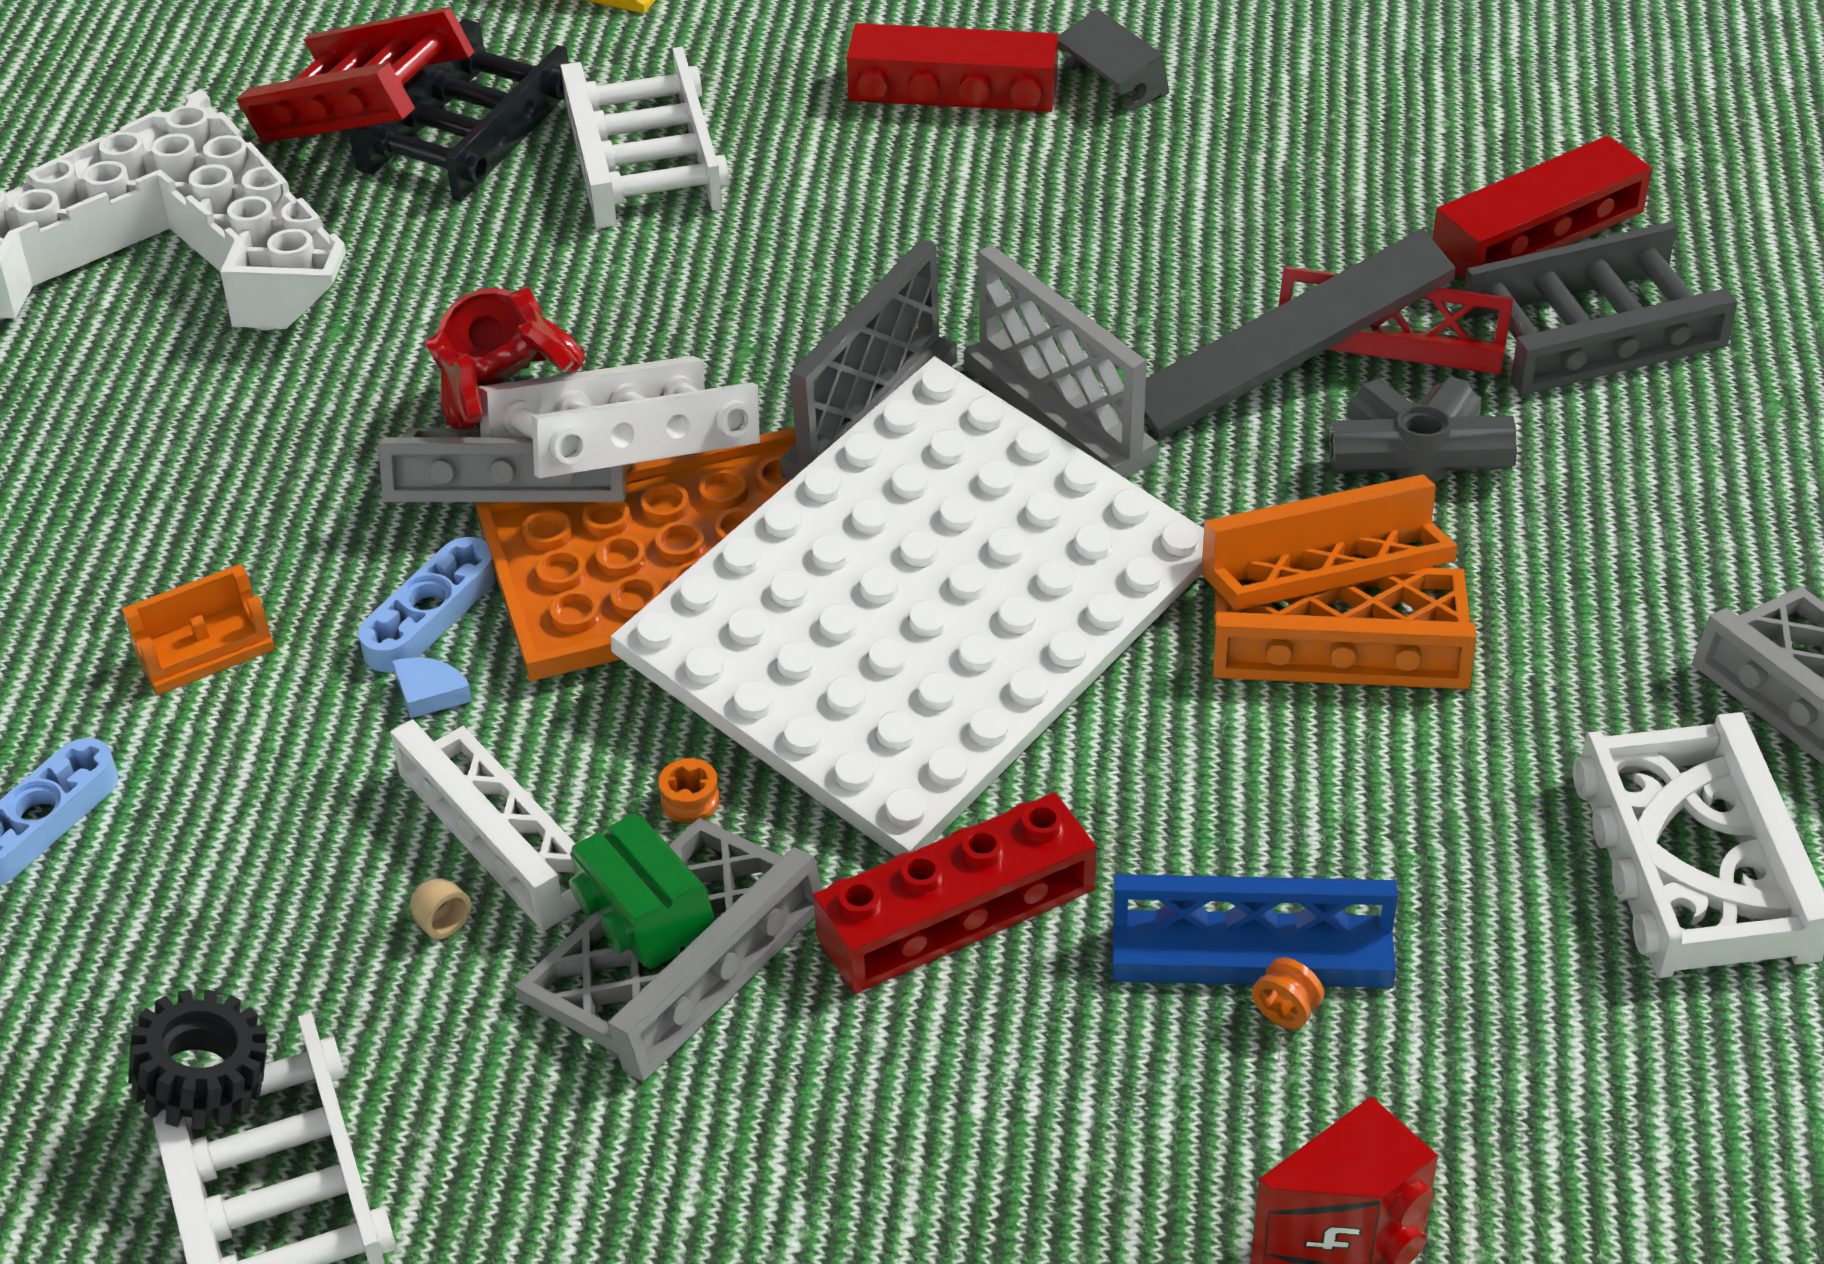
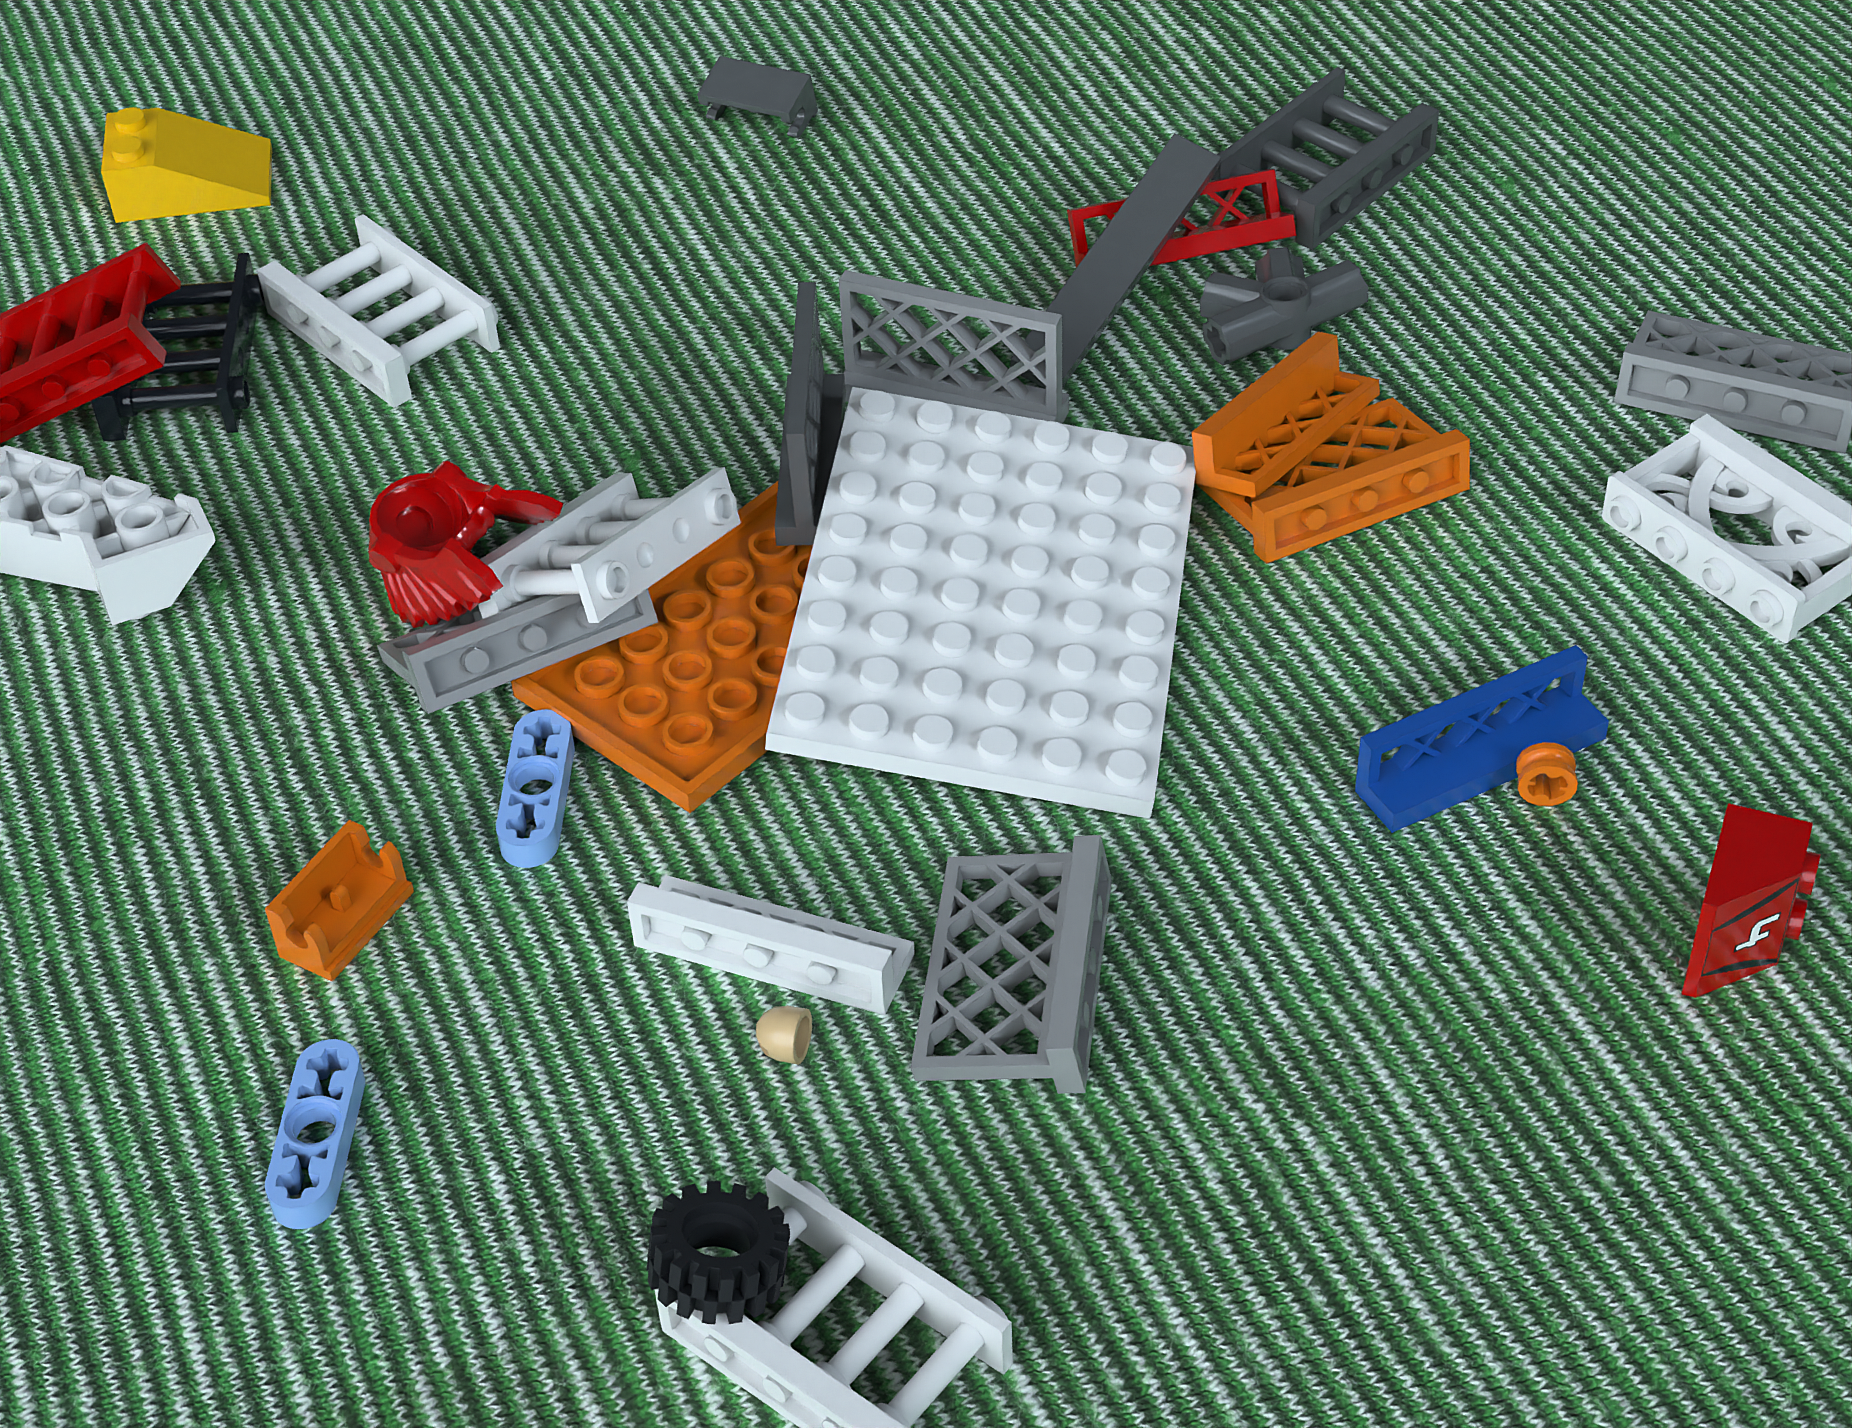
camera: 30 degrees left, 0 degrees up
light blue tile [392,657,472,719] -> none
green brick [569,813,715,969] -> none
orange bush [659,758,719,824] -> none
red brick [813,792,1096,995] -> none
red brick [846,23,1058,112] -> none
red brick [1432,135,1652,280] -> none

